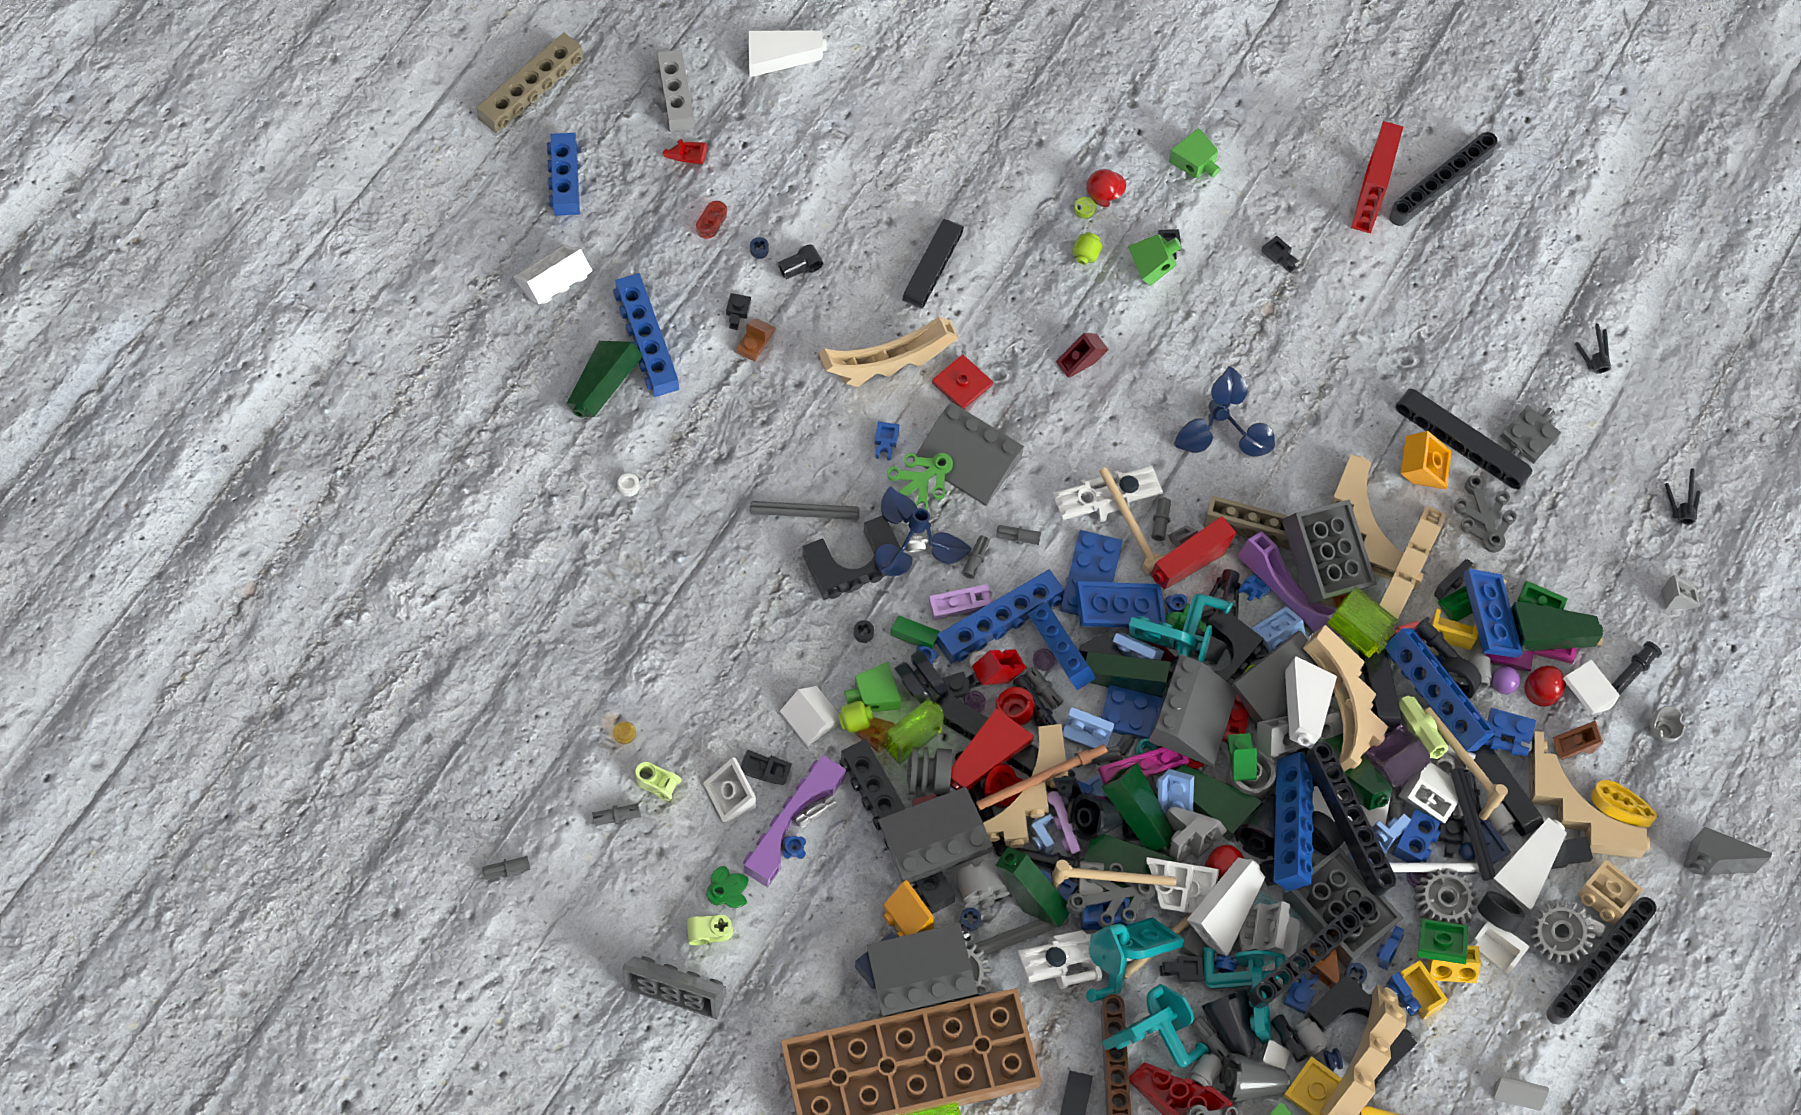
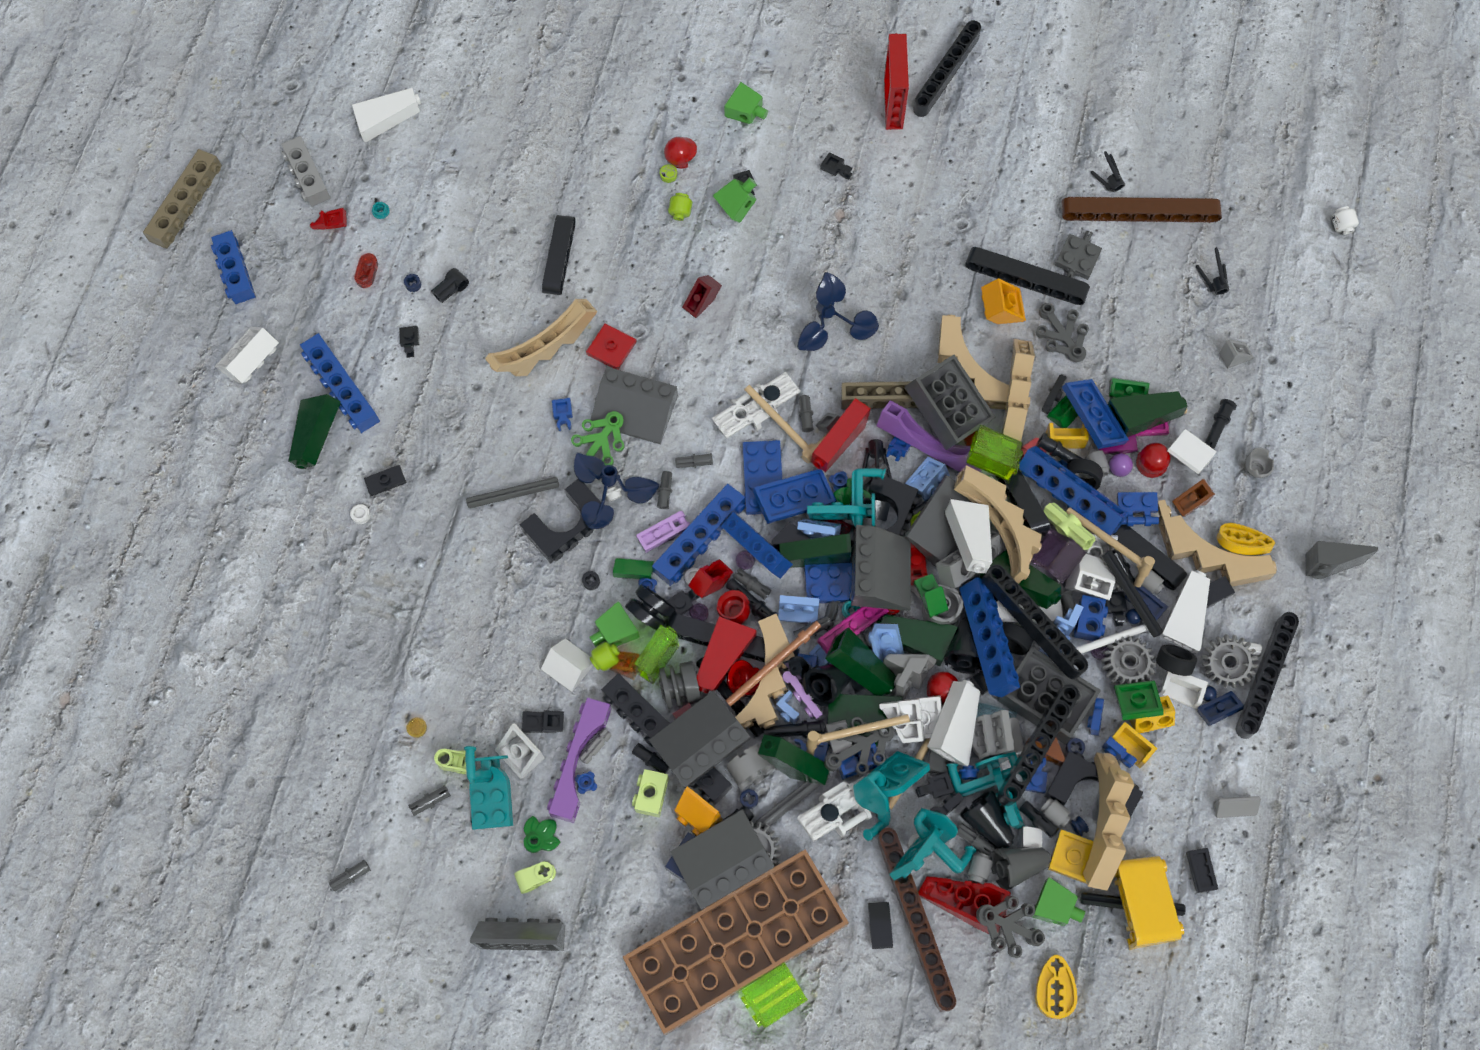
camera: 10 degrees left, 5 degrees up
dark orange slope [736,318,776,362] -> none
tan plate [1577,860,1644,925] -> none
none -> black plate [364,465,407,496]
none -> teal plate [372,202,390,219]
none -> teal plate [464,746,513,830]
none -> black axle [632,743,669,774]
none -> yellowish green brick [632,769,669,818]
none -> black plate [930,792,964,815]
none -> reddish brown beam [1061,197,1222,223]
none -> dark blue plate [1197,686,1244,726]

